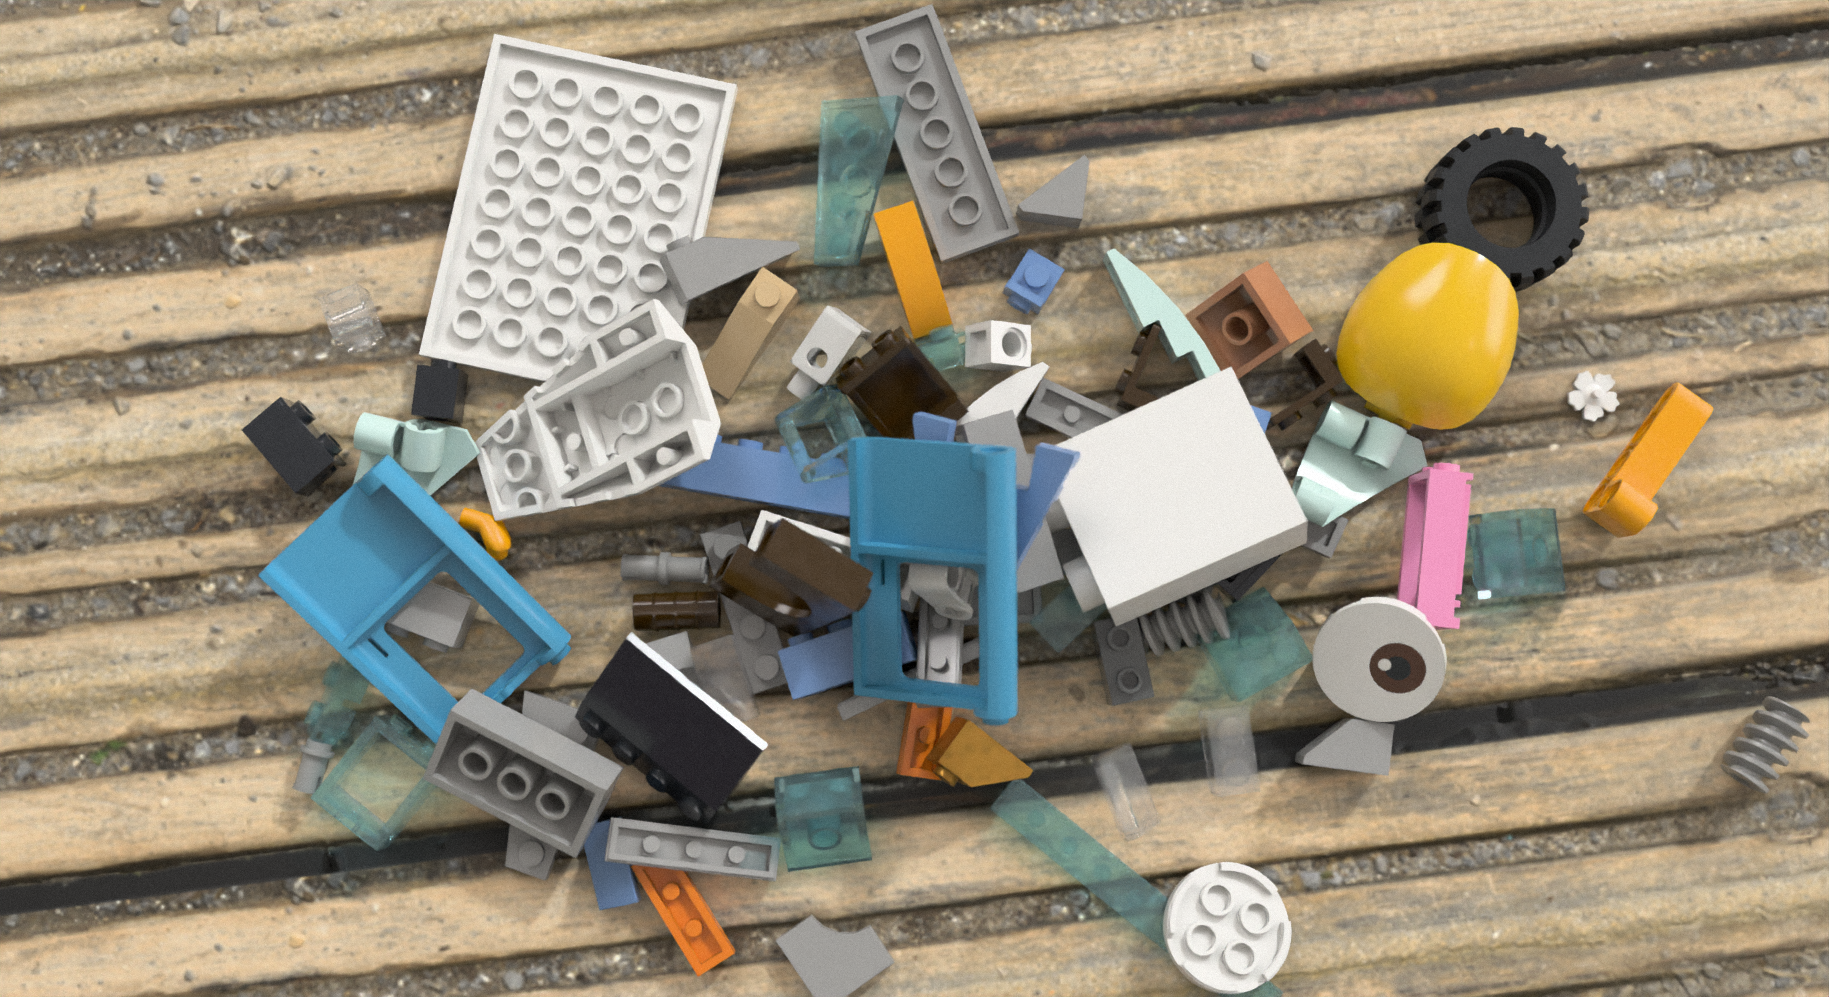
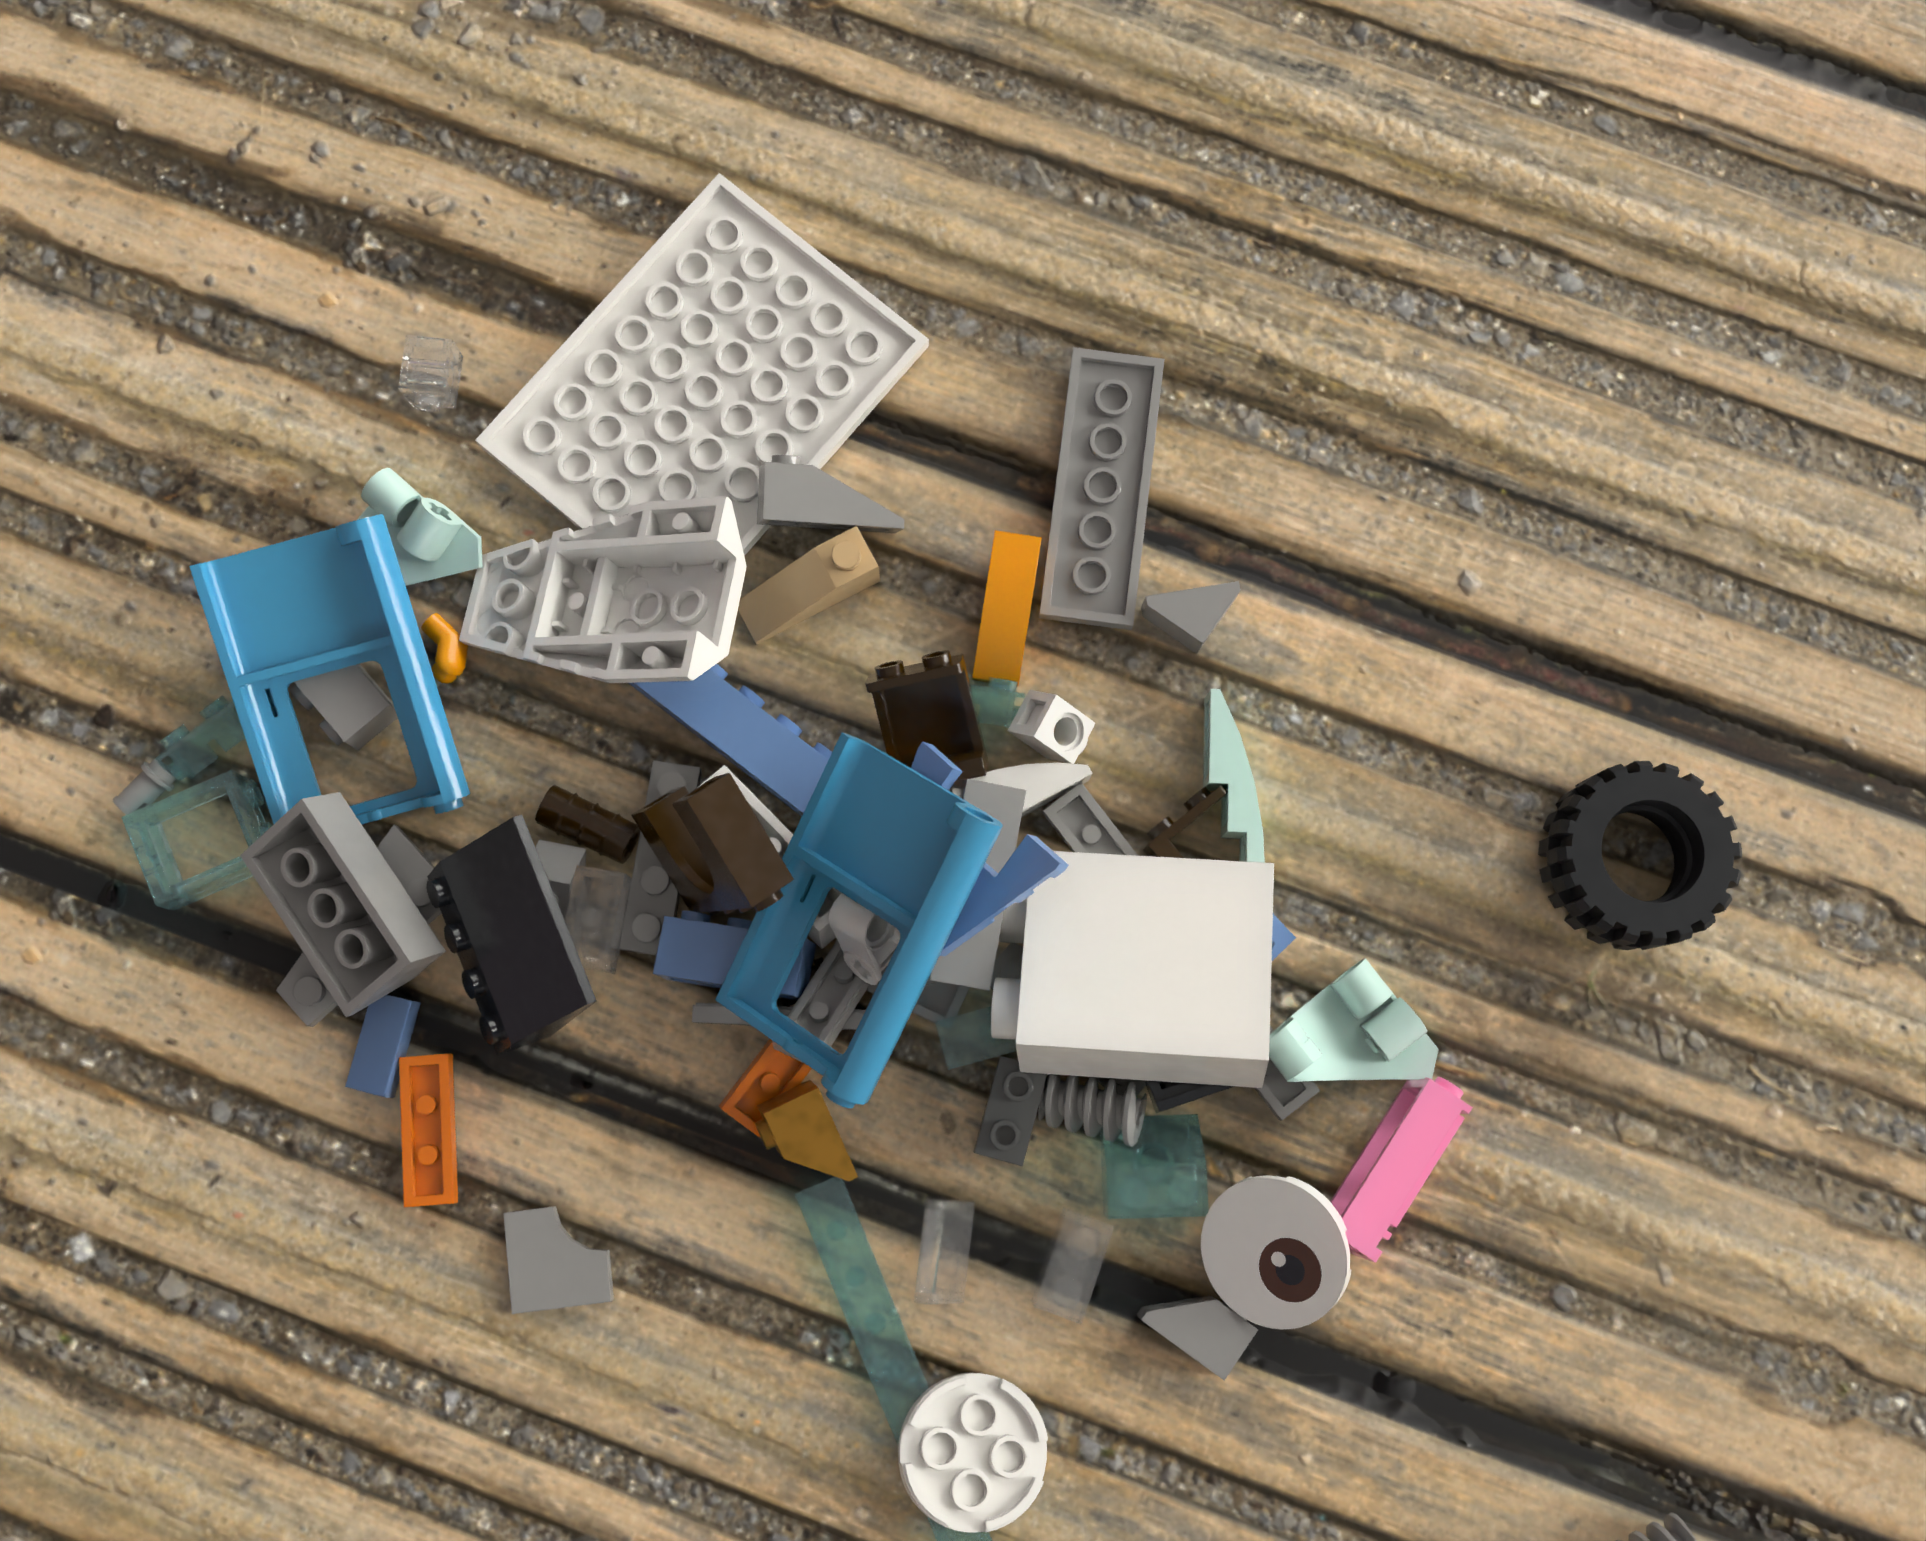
camera: 25 degrees right, 5 degrees down
black hinge [242,397,347,497] -> none
black brick [411,359,469,424] -> none
light grey tile [604,817,781,882] -> none
light grey pin [621,552,709,585] -> none
clear light blue slope [774,766,872,872] -> none
clear light blue tile [775,384,866,483] -> none
white torso [786,305,871,402] -> none
clear light blue wing [814,95,904,267] -> none
medium blue bracket [1003,249,1065,314] -> none
nougat slope [1185,261,1313,379] -> none
dark brown bracket [1267,338,1344,431] -> none
yellow piece [1336,243,1519,430] -> none
clear light blue slope [1467,508,1566,599] -> none
white plant [1567,371,1619,422] -> none
light orange beam [1582,382,1713,538] -> none

